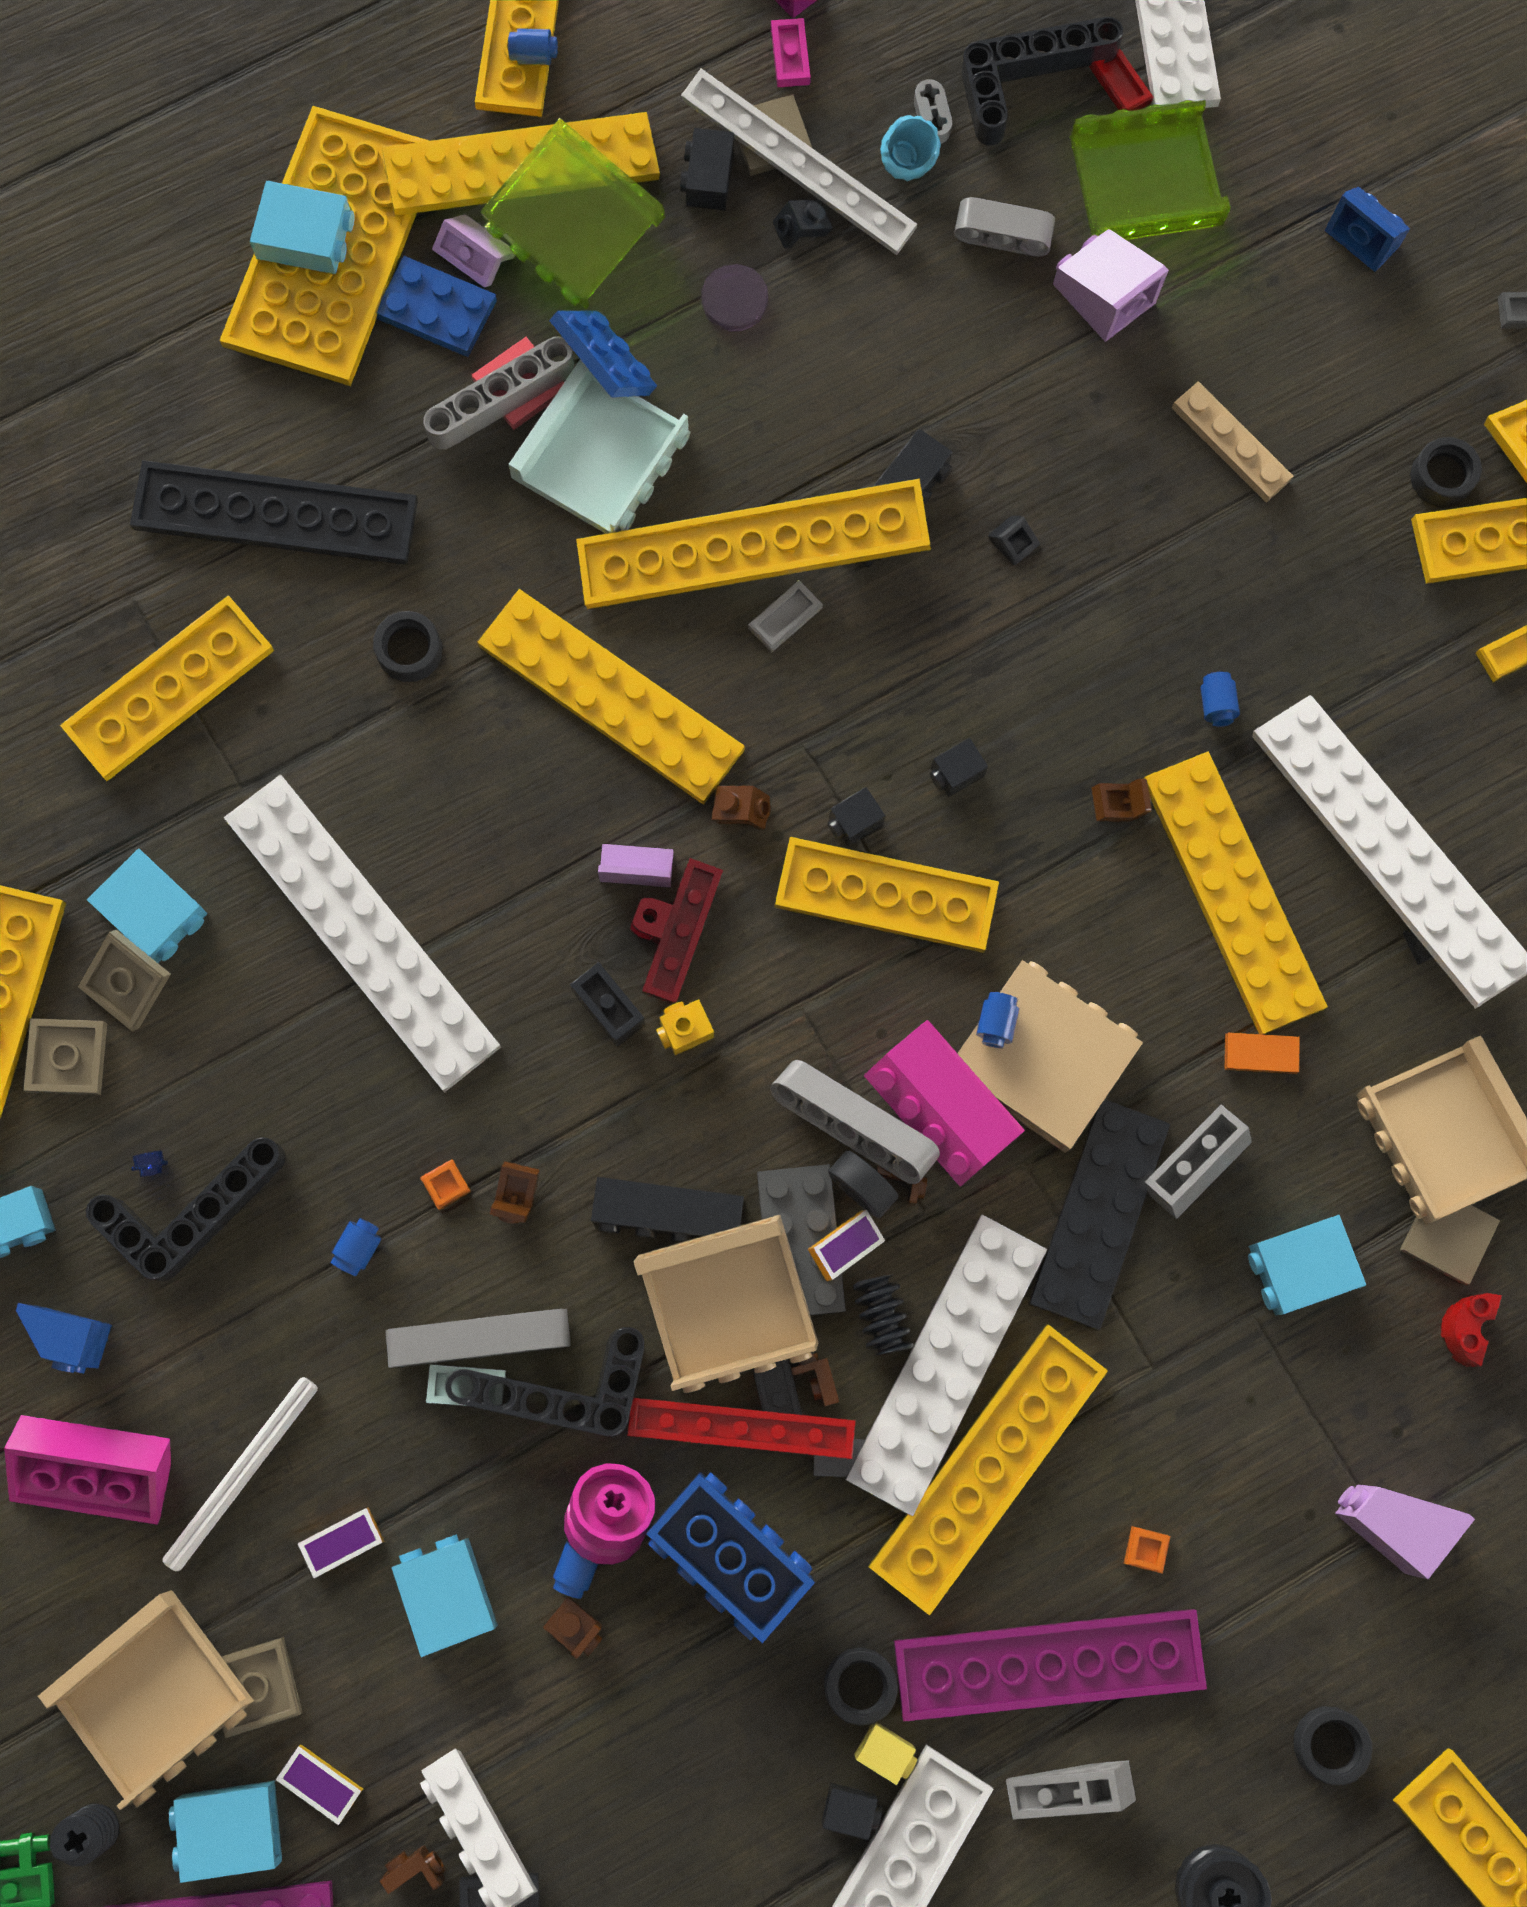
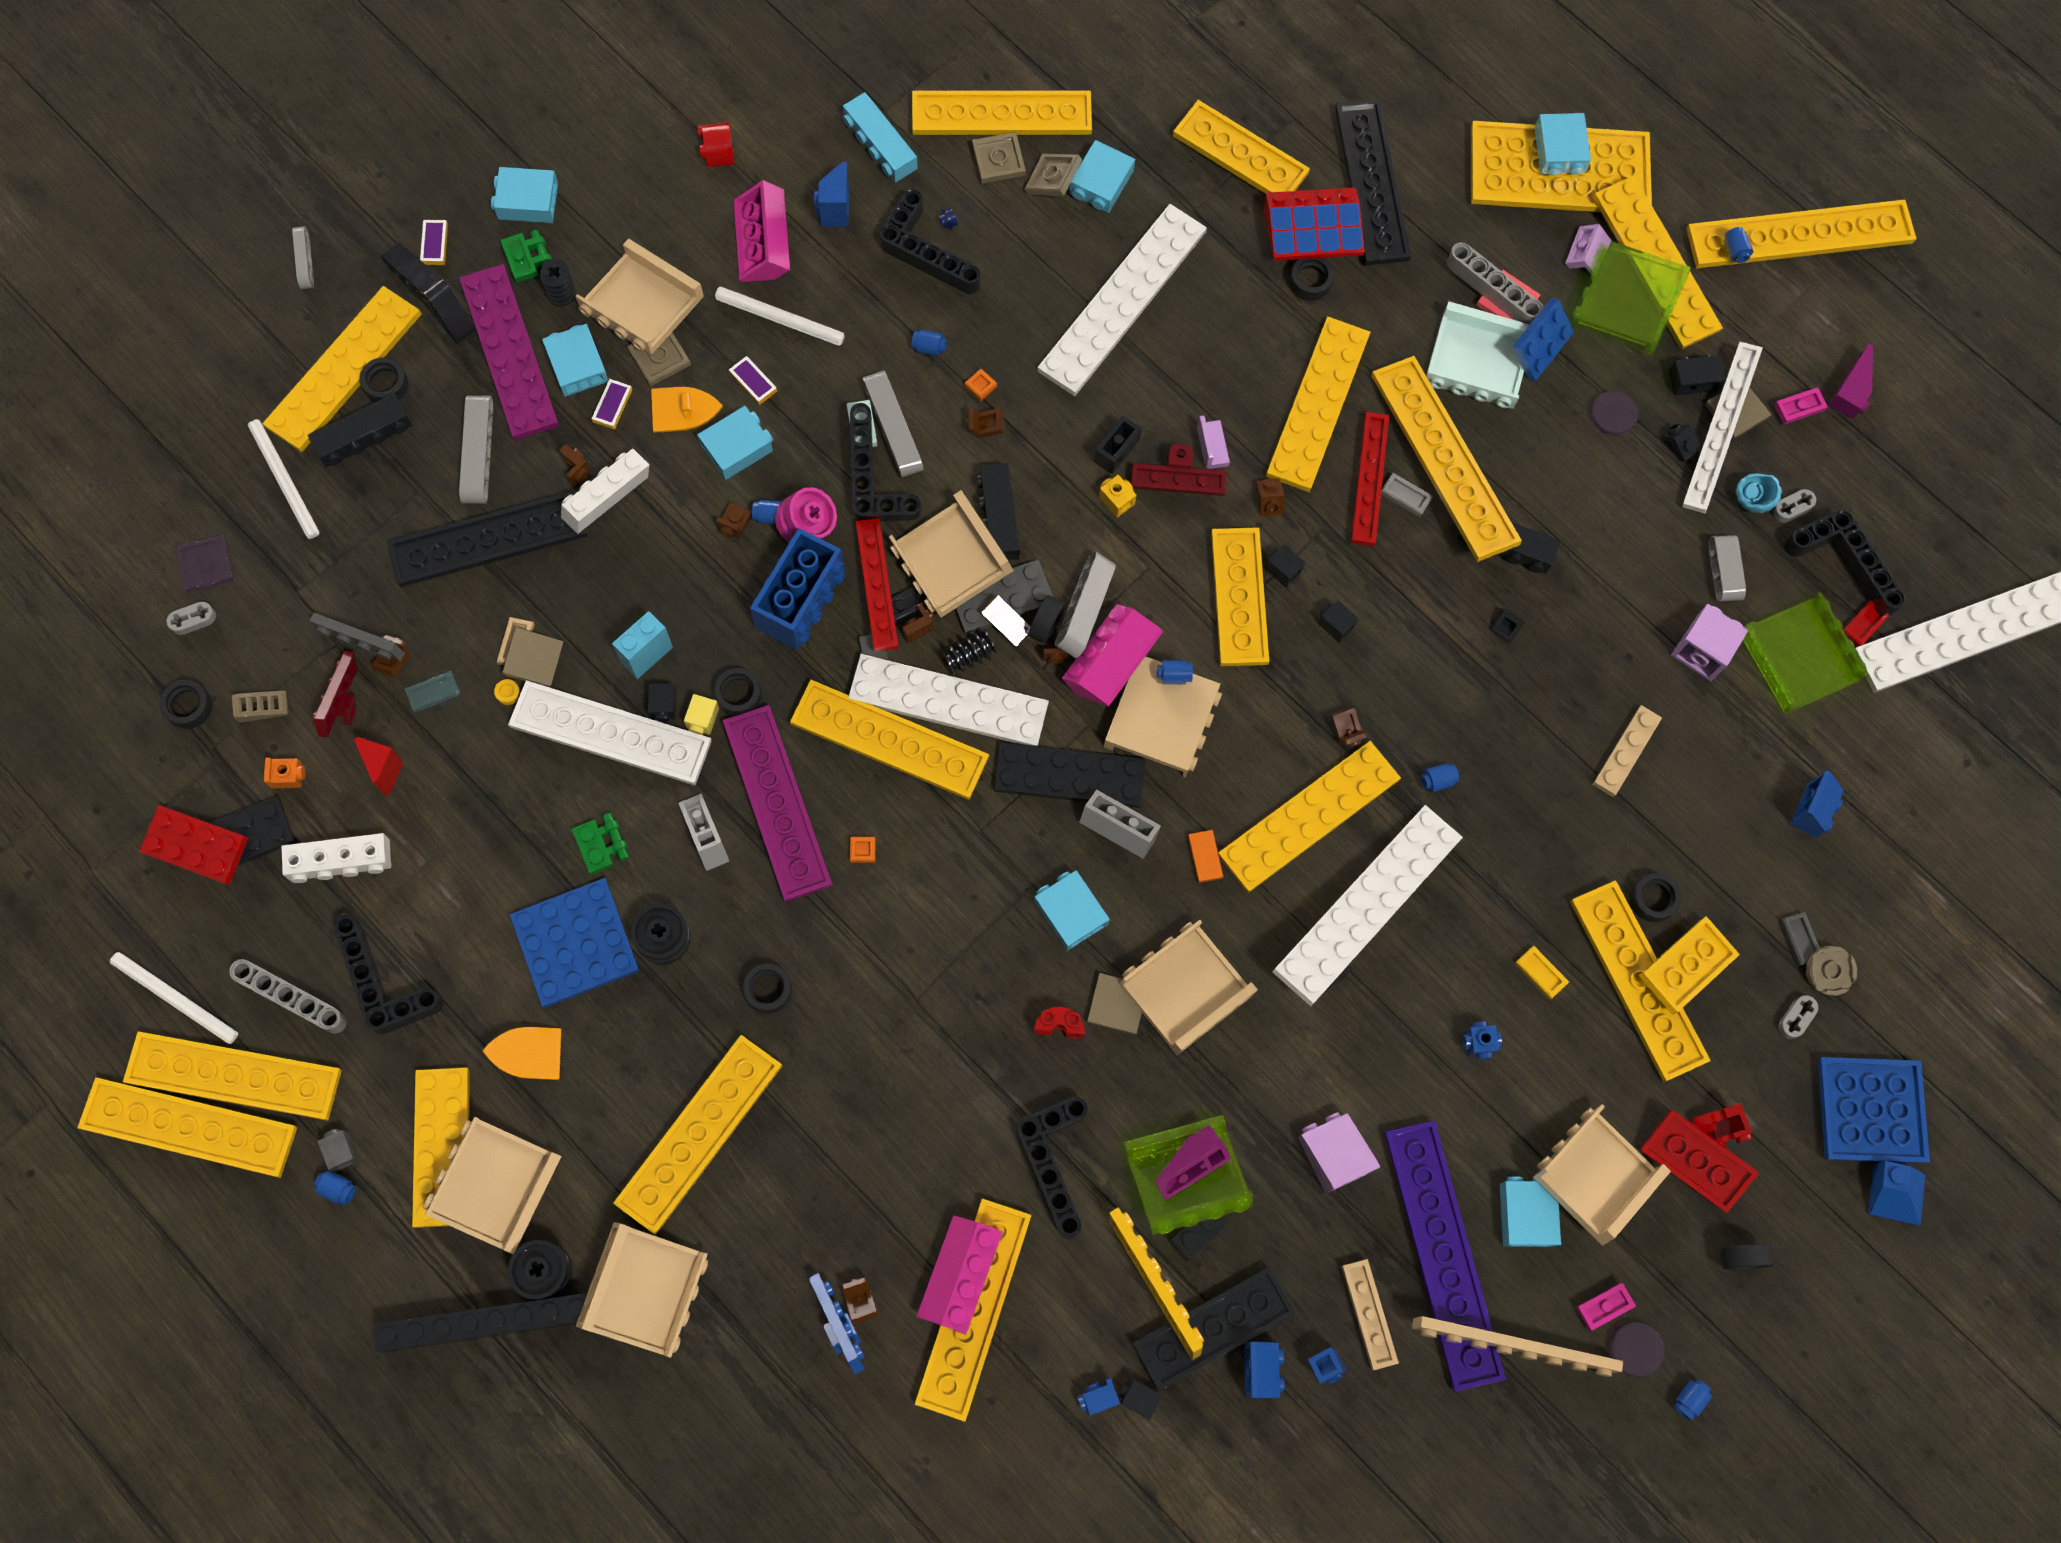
camera: 75 degrees right, 5 degrees down
blue plate [377,256,497,357] -> none
lavender slope [1335,1485,1475,1579] -> none
none -> medium azure brick [612,611,673,679]
none -> light orange shield [651,387,723,433]
none -> slope [1263,188,1364,261]
none -> red plate [1351,412,1389,547]

